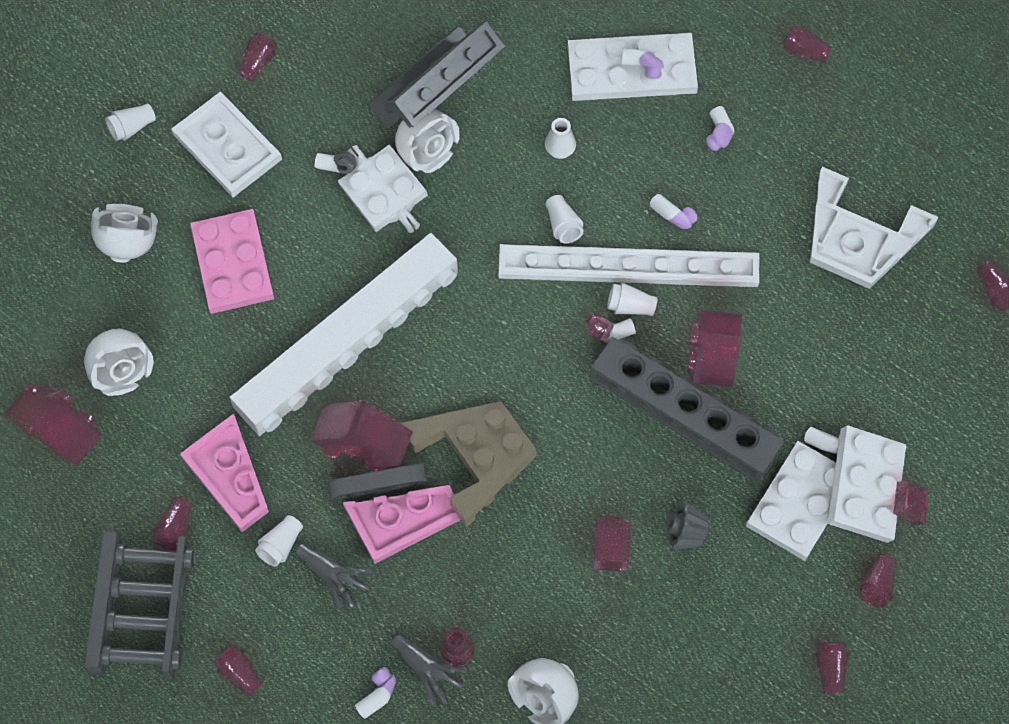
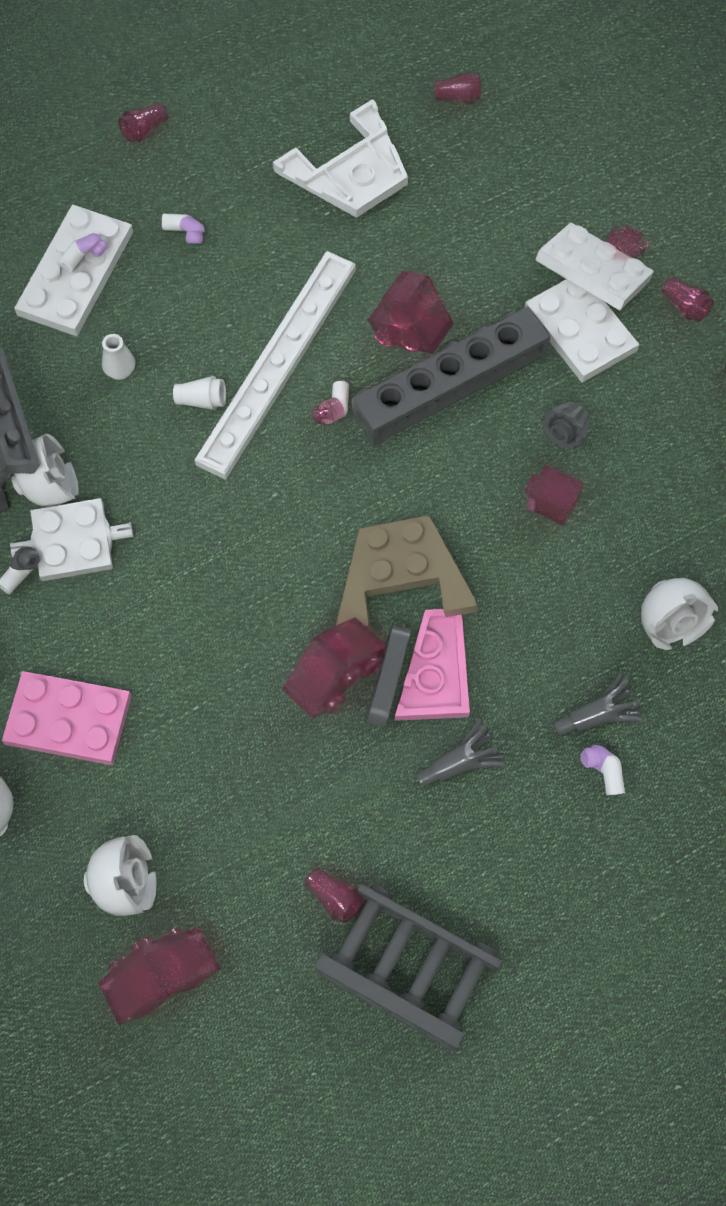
camera: 65 degrees left, 0 degrees up
bright pink wing [180,414,269,532] -> none
clear pink cone [213,644,264,697] -> none
white brick [230,233,458,436] -> none
white cone [255,515,303,567] -> none
clear pink cone [440,628,475,666] -> none
white cone [607,282,657,316] -> none
arm [650,194,697,229] -> none
white arm [804,427,840,454] -> none

